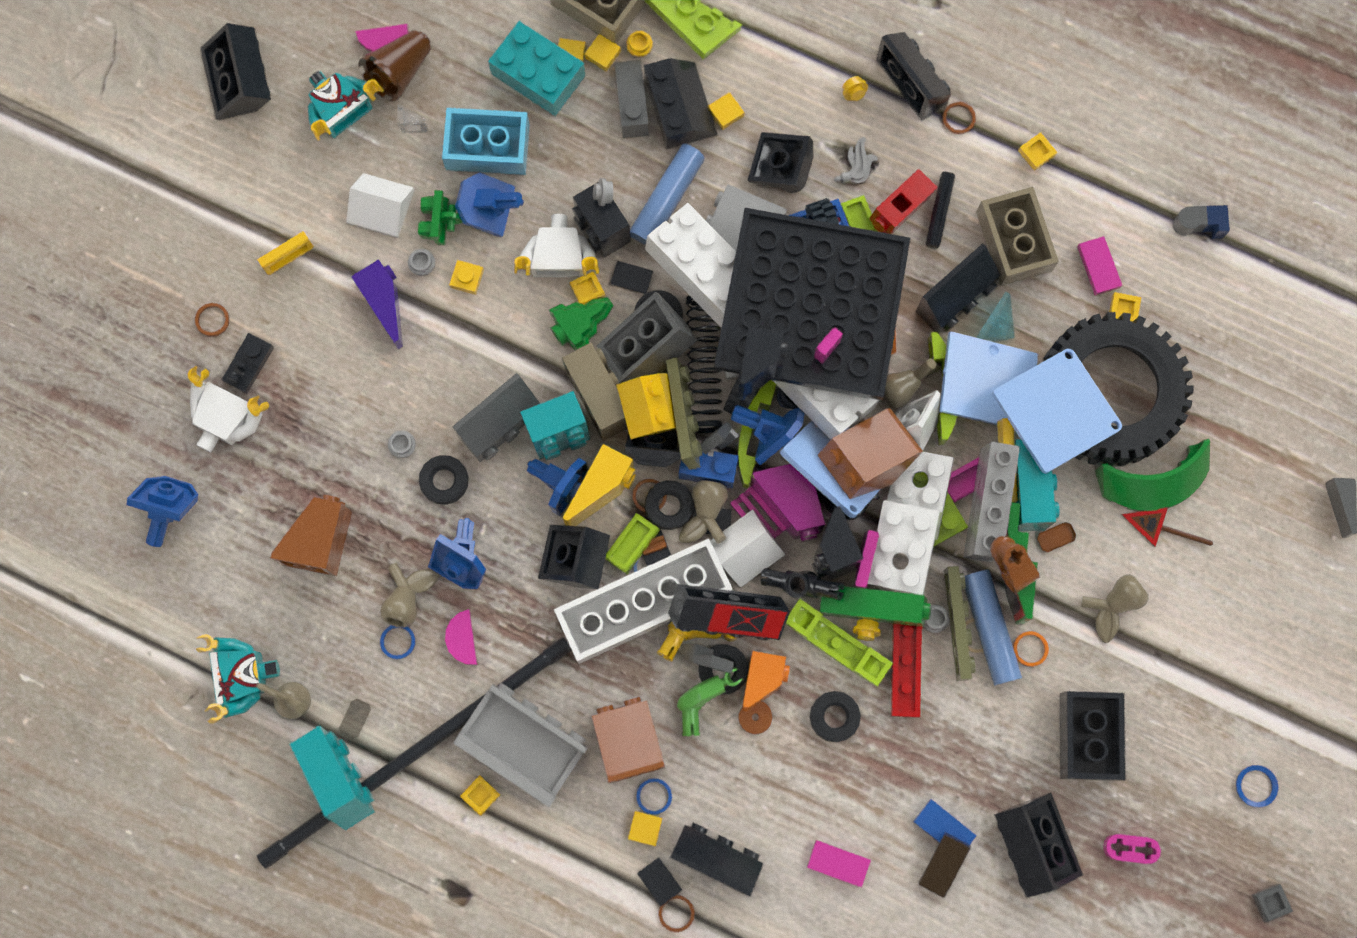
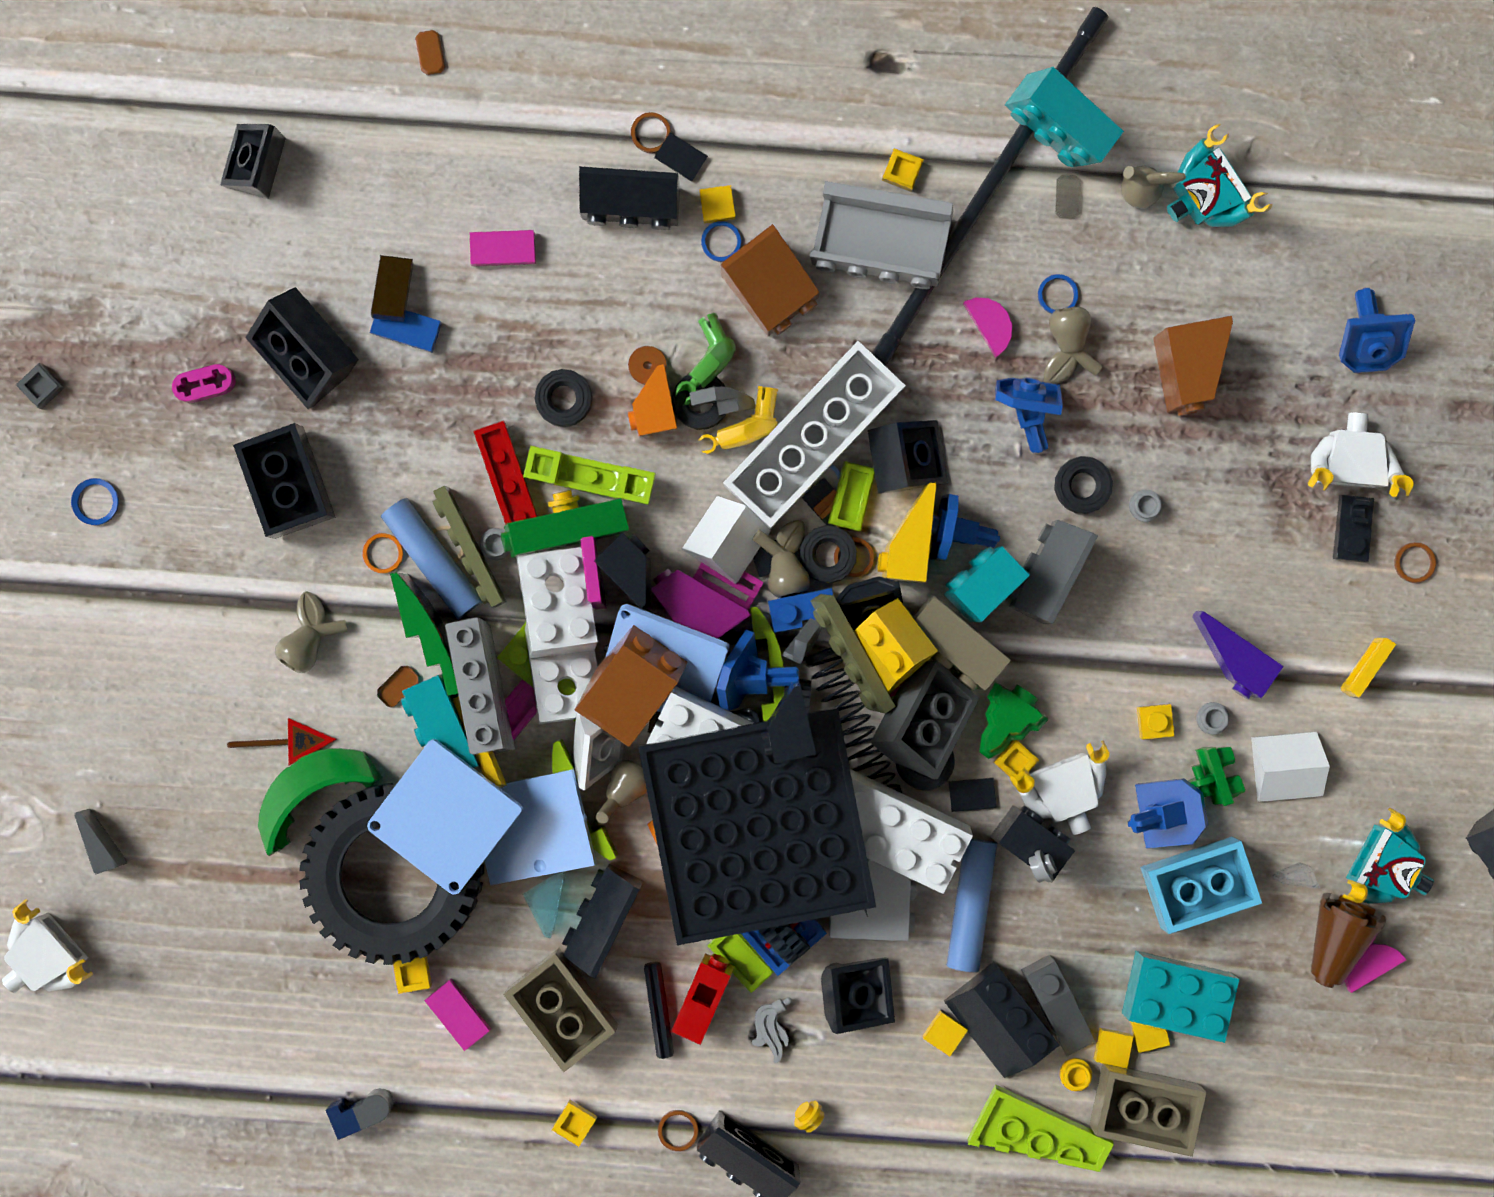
camera: 160 degrees right, 10 degrees up
black brick [668,584,790,641] -> none
black pin [761,568,844,601] -> none
dark pink tile [814,328,843,363] -> none
dark orange piece [990,536,1040,594] -> none

